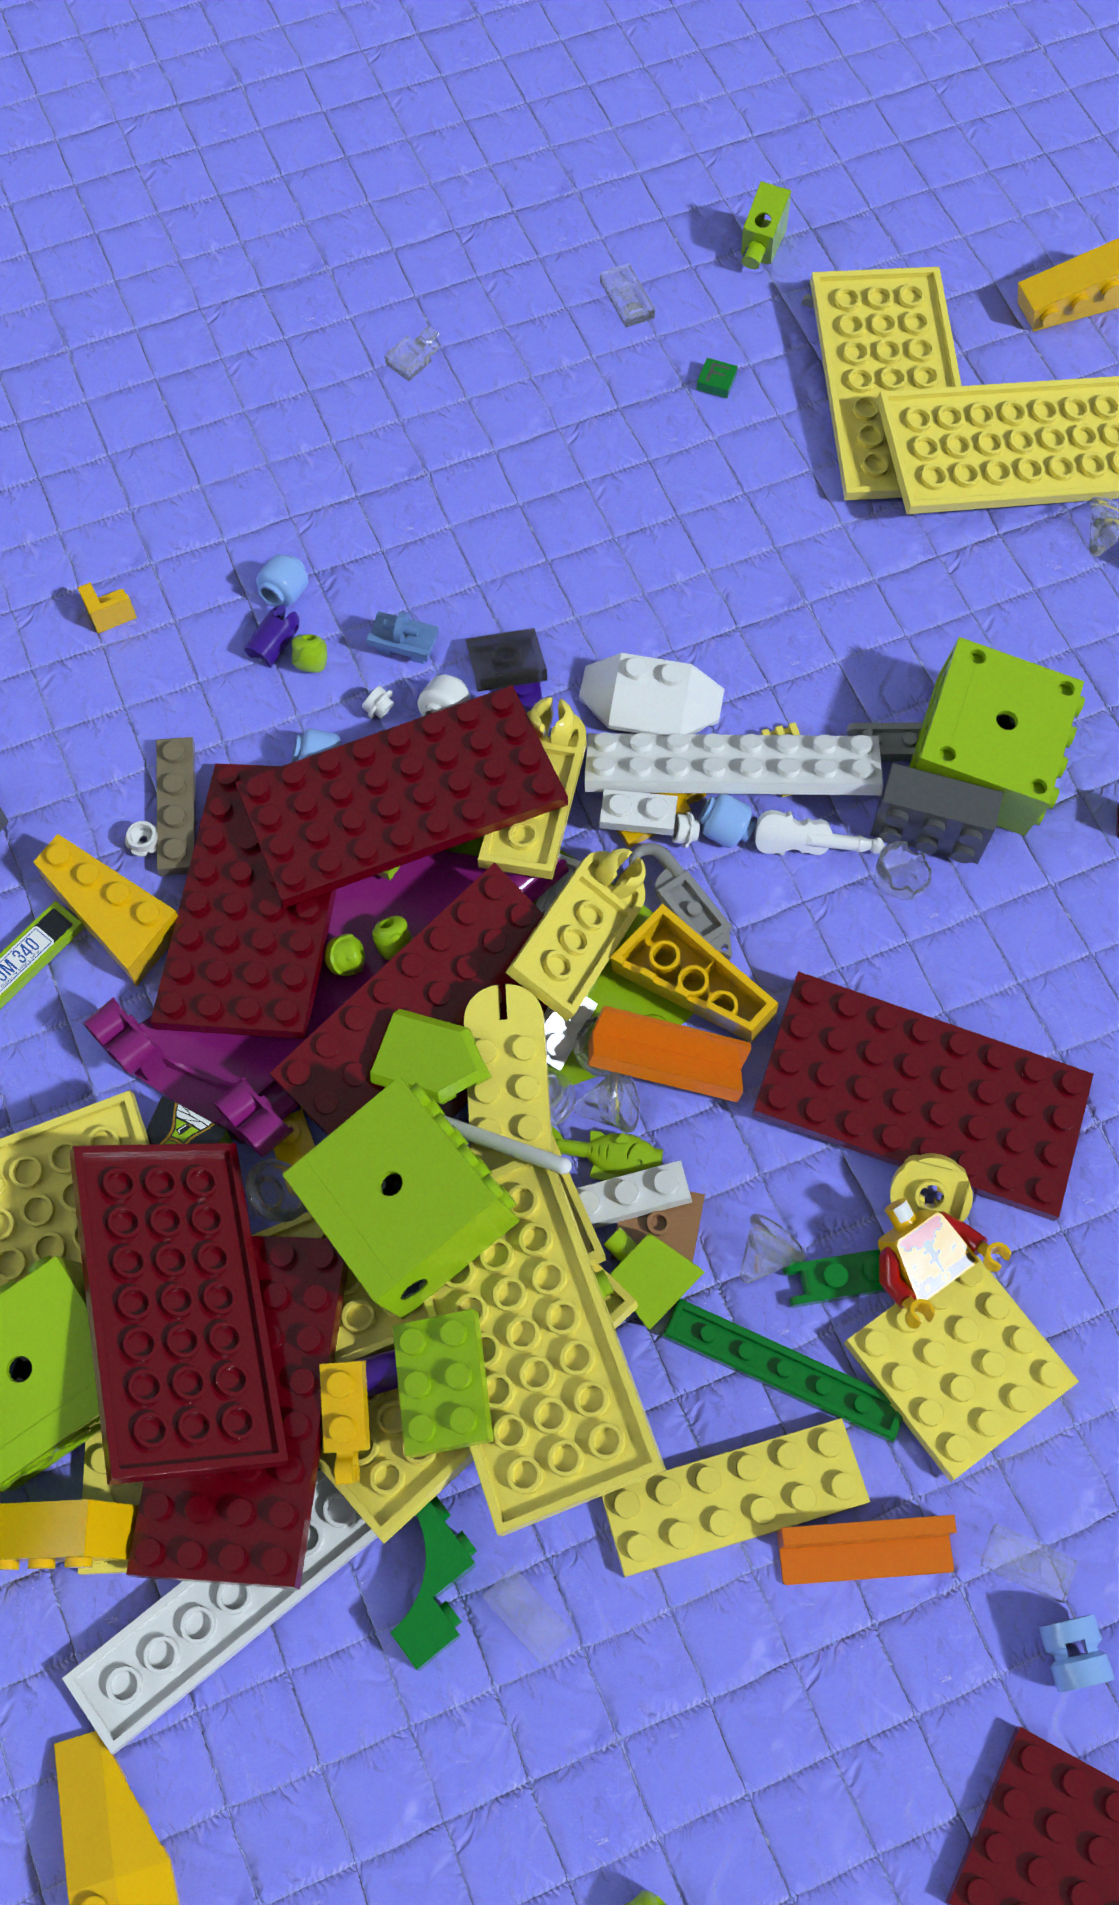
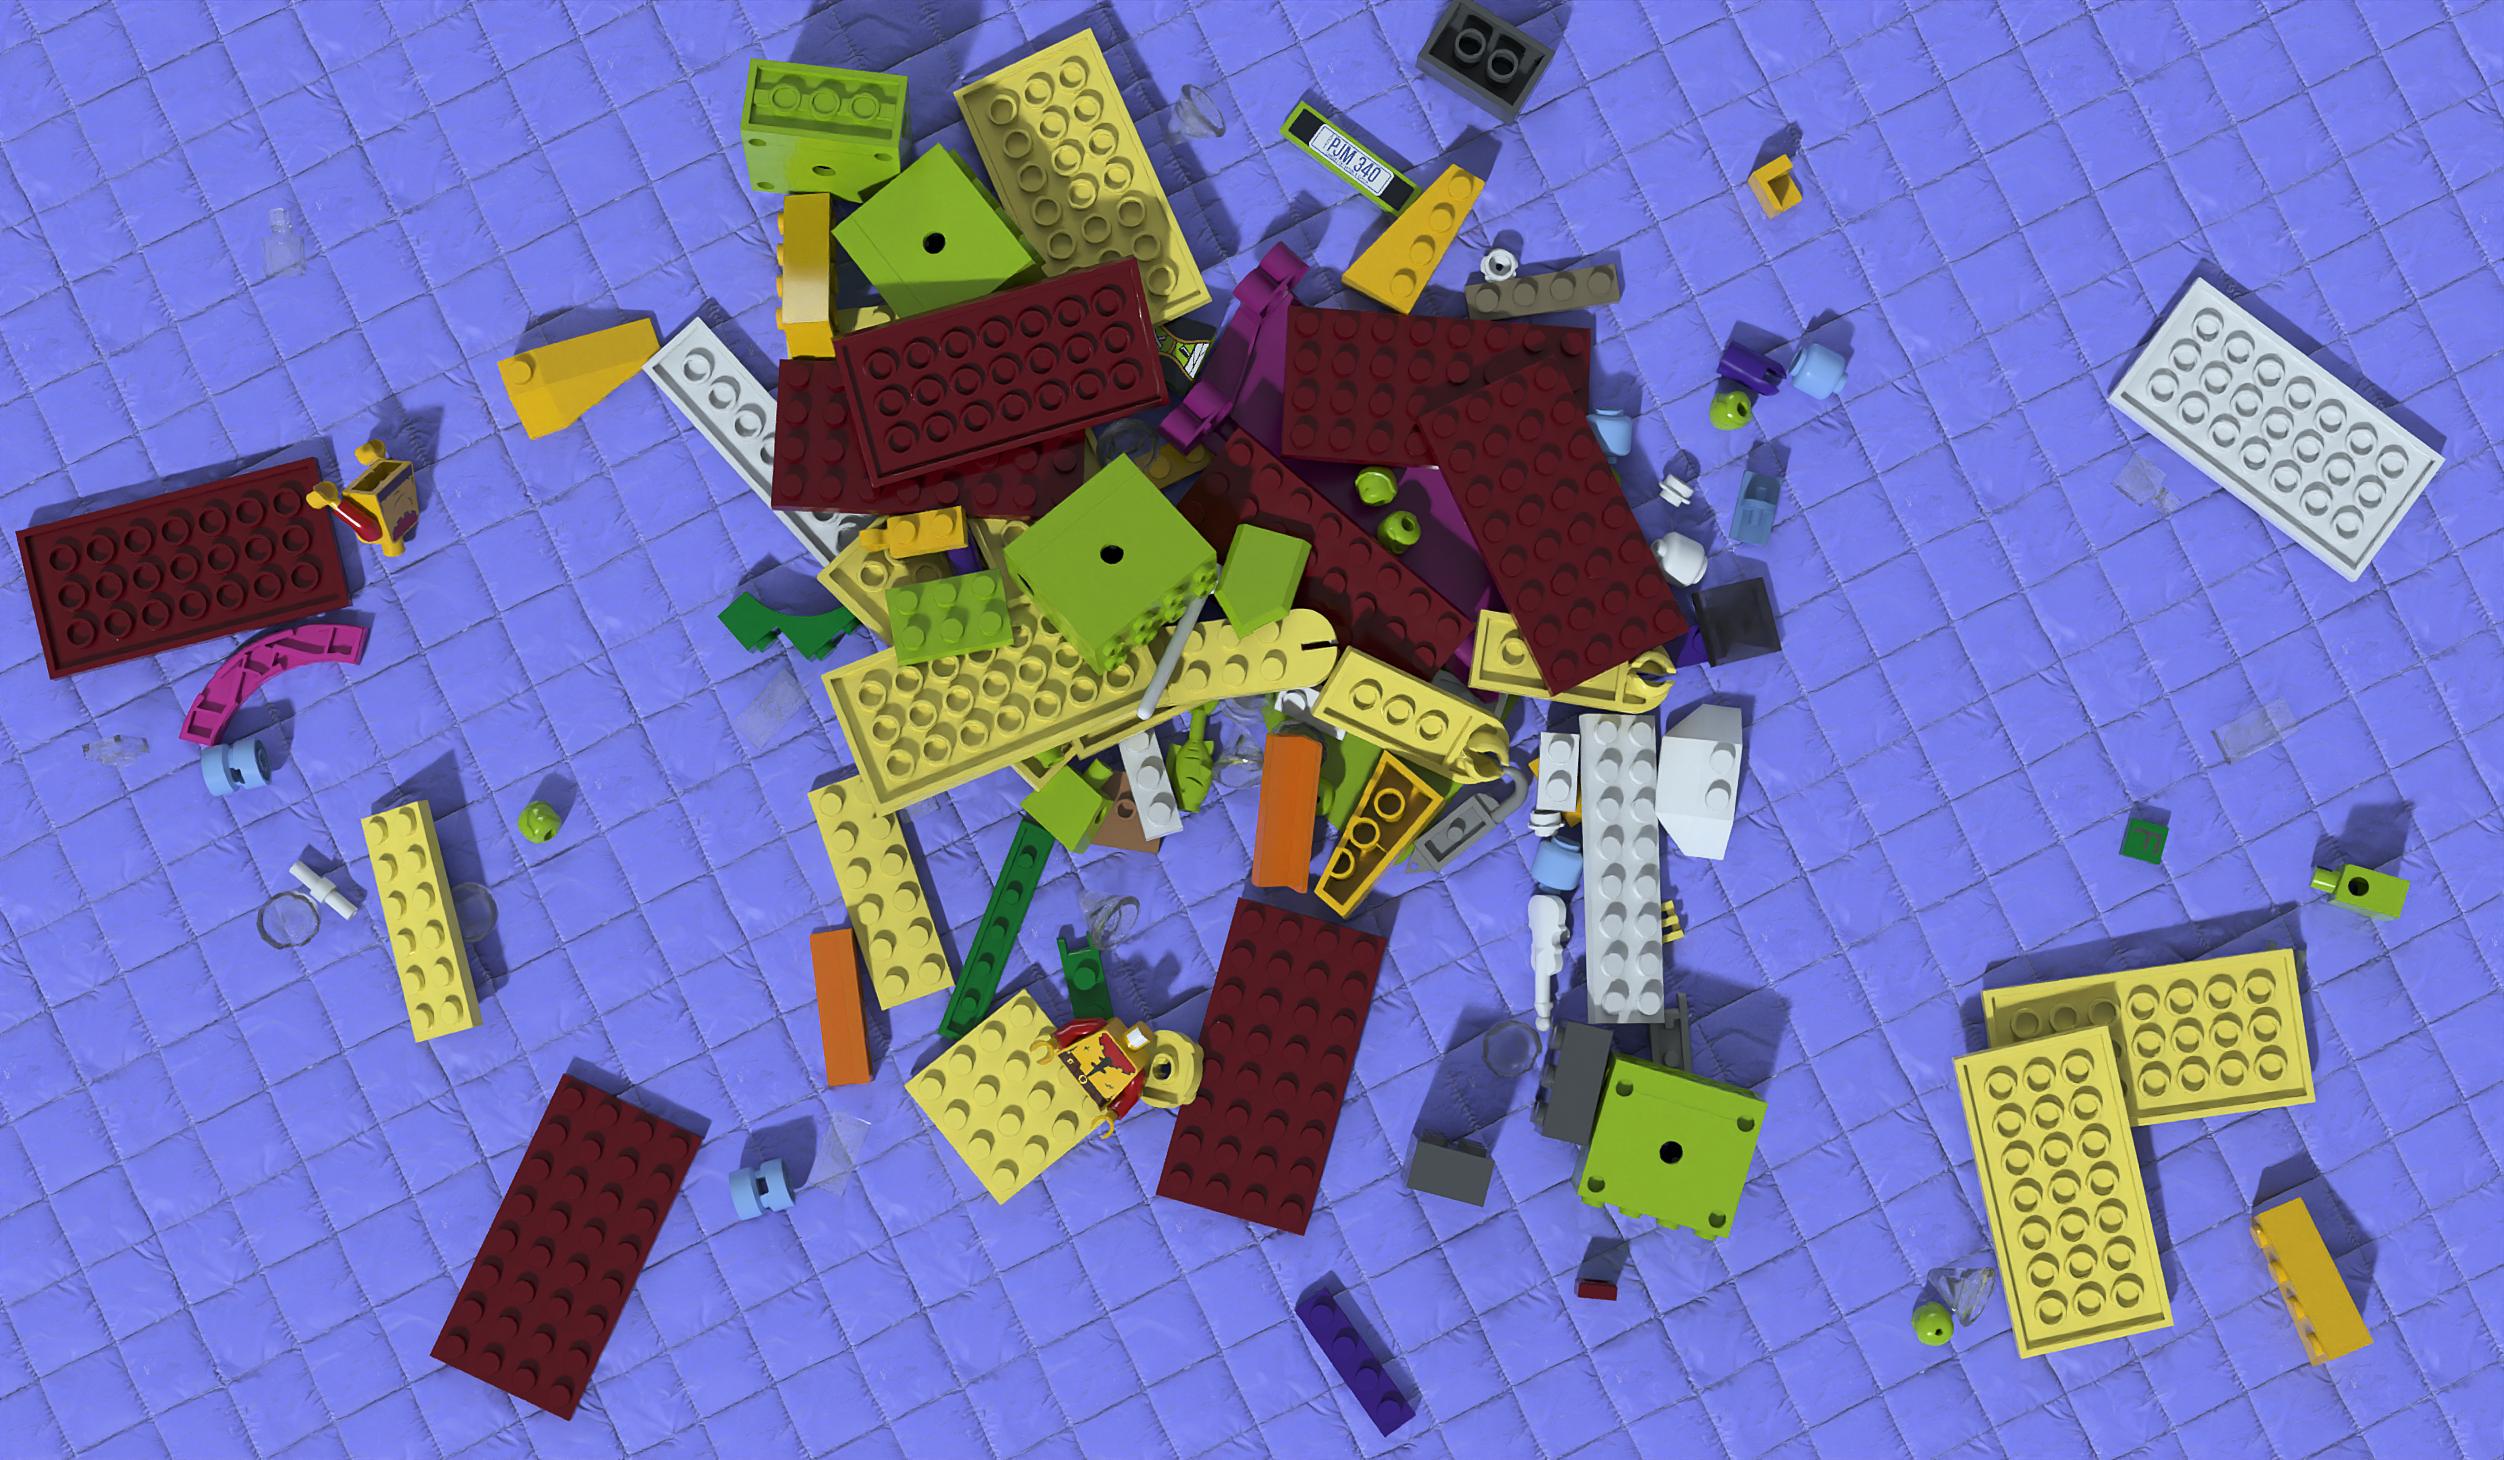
camera: 85 degrees right, 20 degrees up
none -> dark grey brick [1400,1128,1495,1207]
none -> white plate [2106,277,2446,582]

